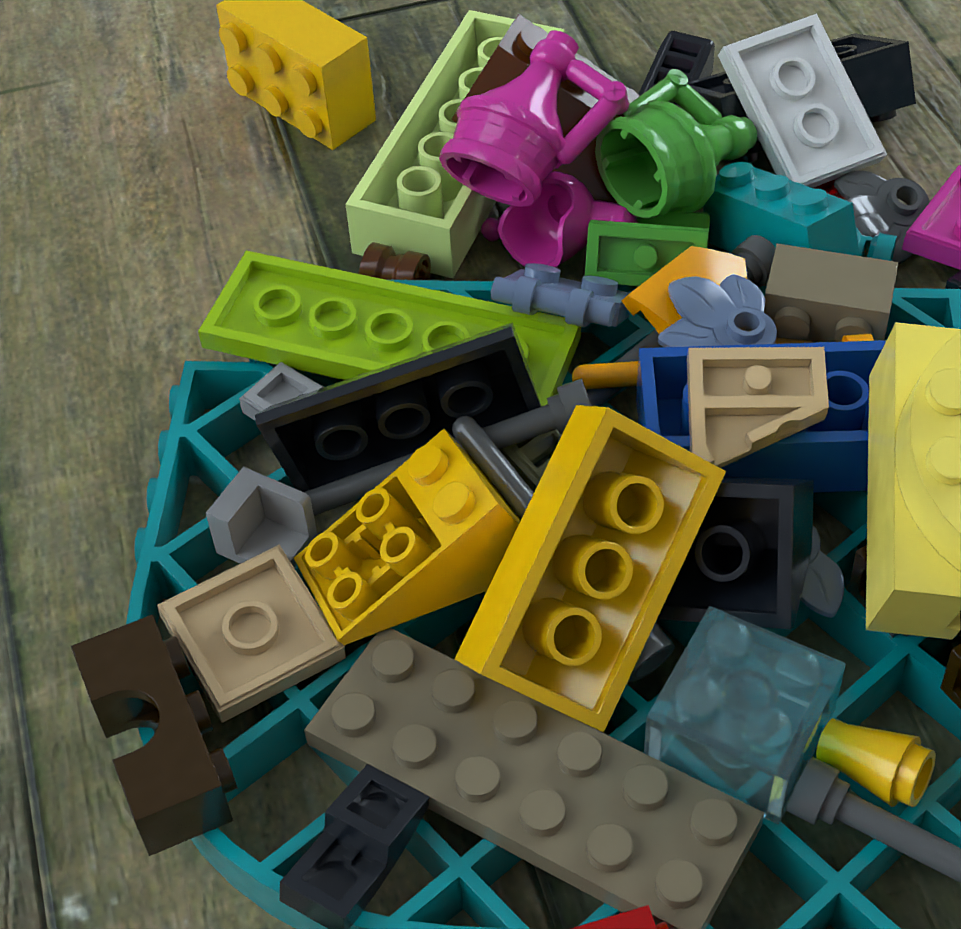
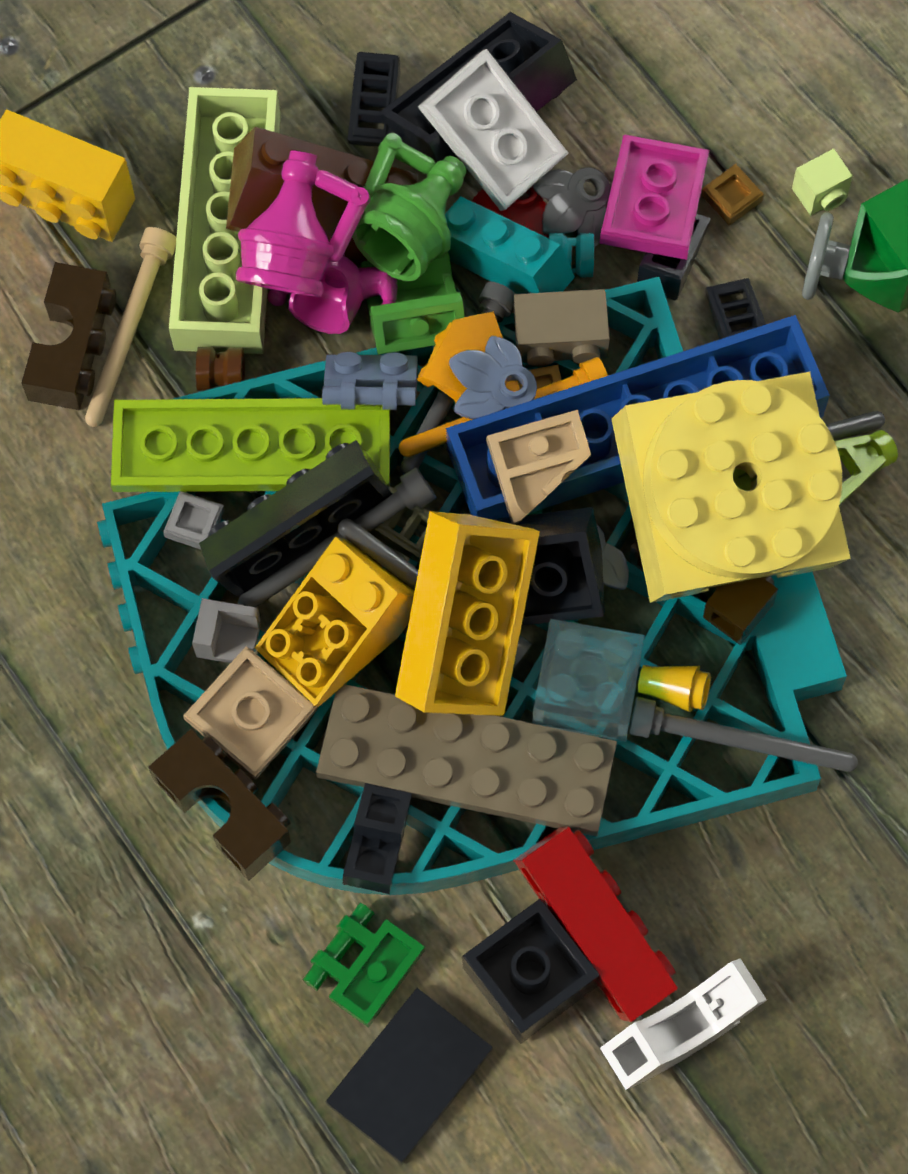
camera: 20 degrees left, 20 degrees up
none -> dark brown arch [21,262,116,410]
none -> tan piece [85,227,176,427]

